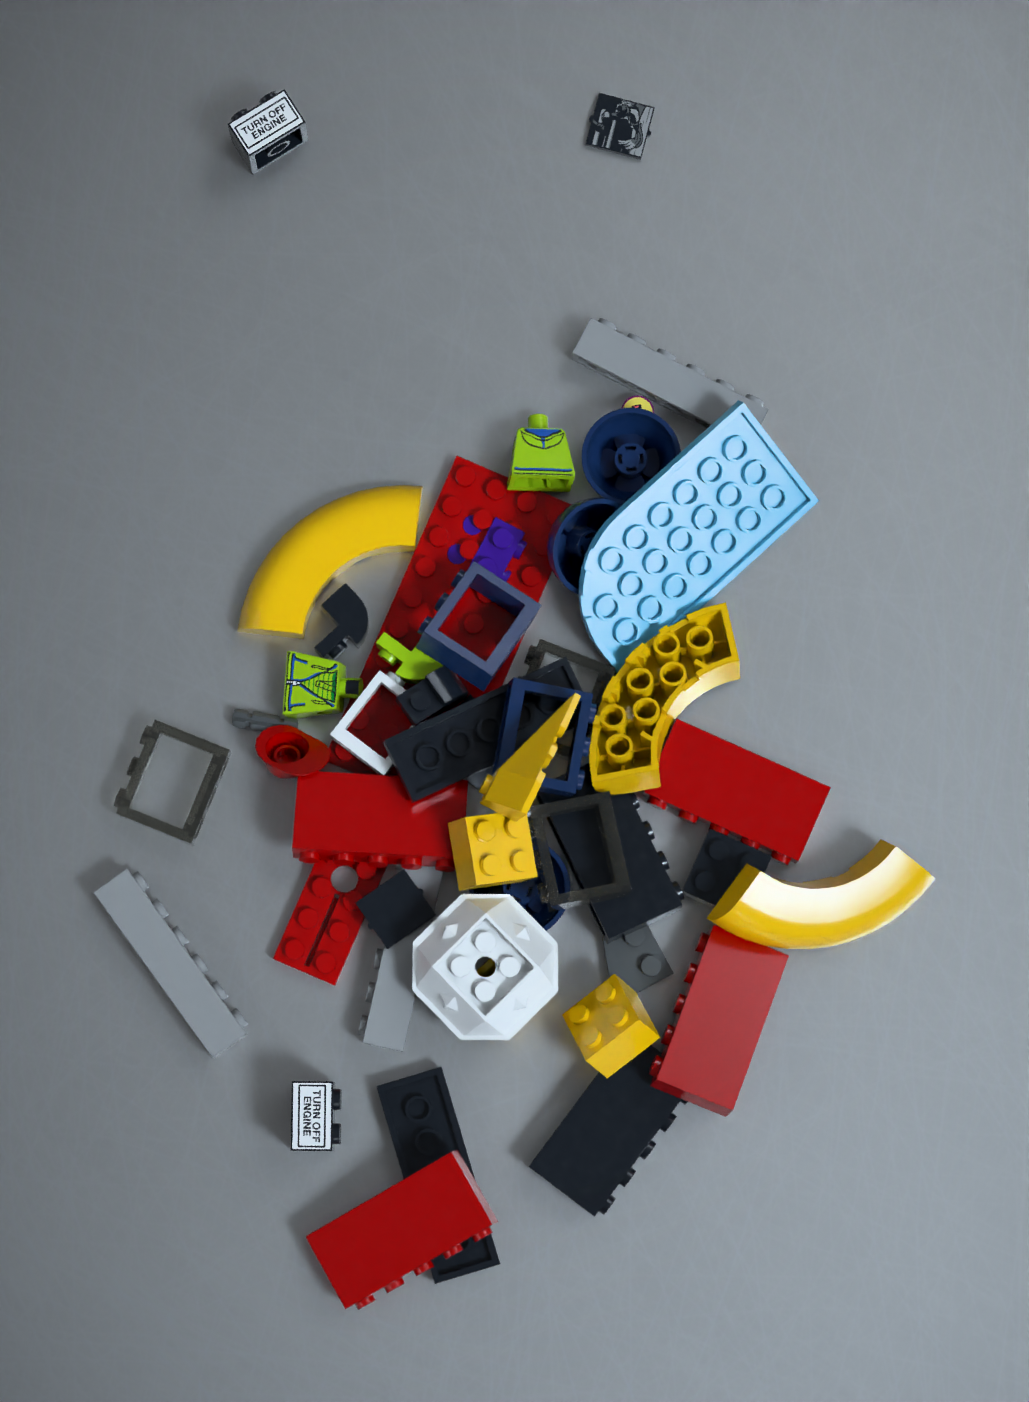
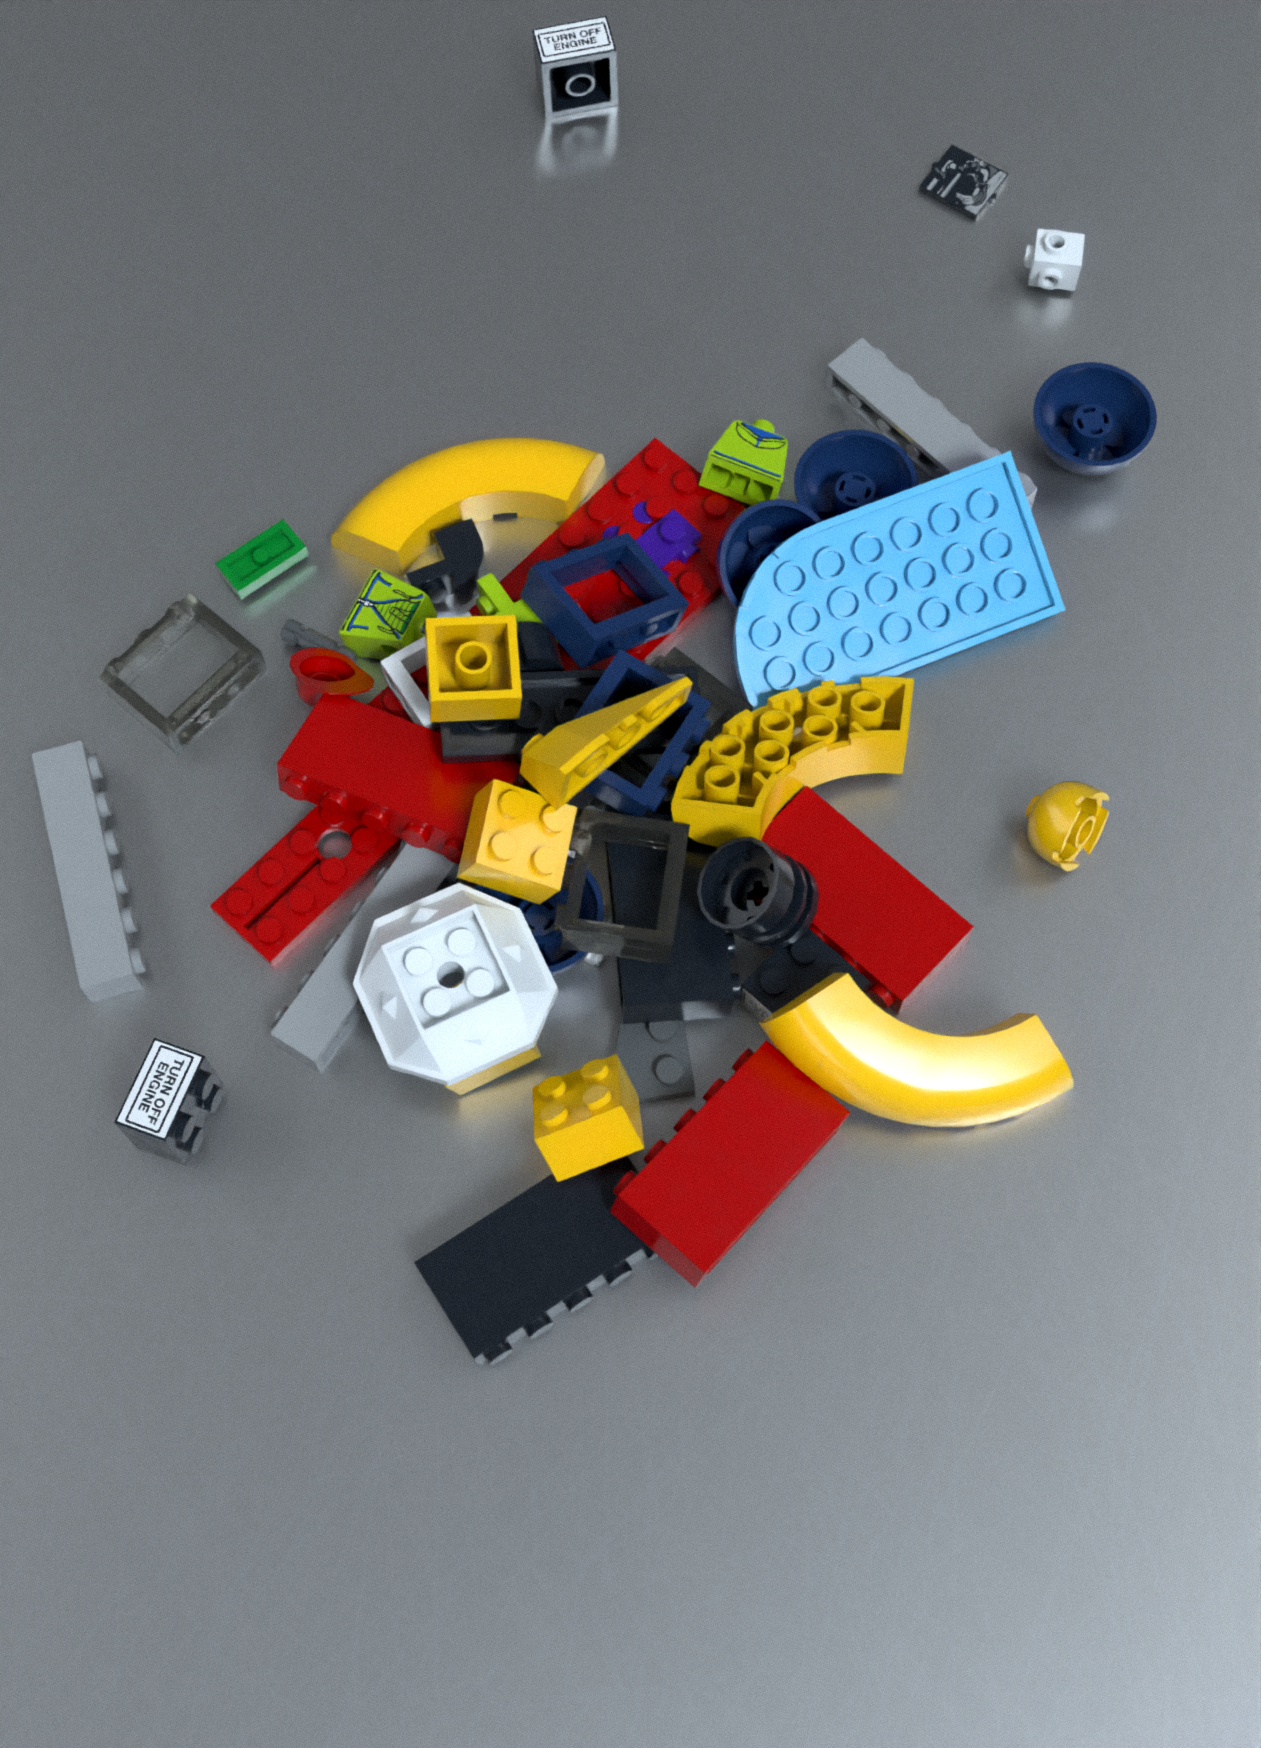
camera: 30 degrees right, 15 degrees down
red brick [305,1150,498,1310] -> none
black piece [356,869,436,949] -> none
black plate [376,1067,500,1284] -> none
none -> green plate [215,519,309,600]
none -> yellow brick [425,615,522,722]
none -> black wheel [697,837,819,949]
none -> white brick [1023,228,1085,291]
none -> yellow cylinder [1026,781,1109,872]
none -> dark blue piece [1033,362,1157,476]

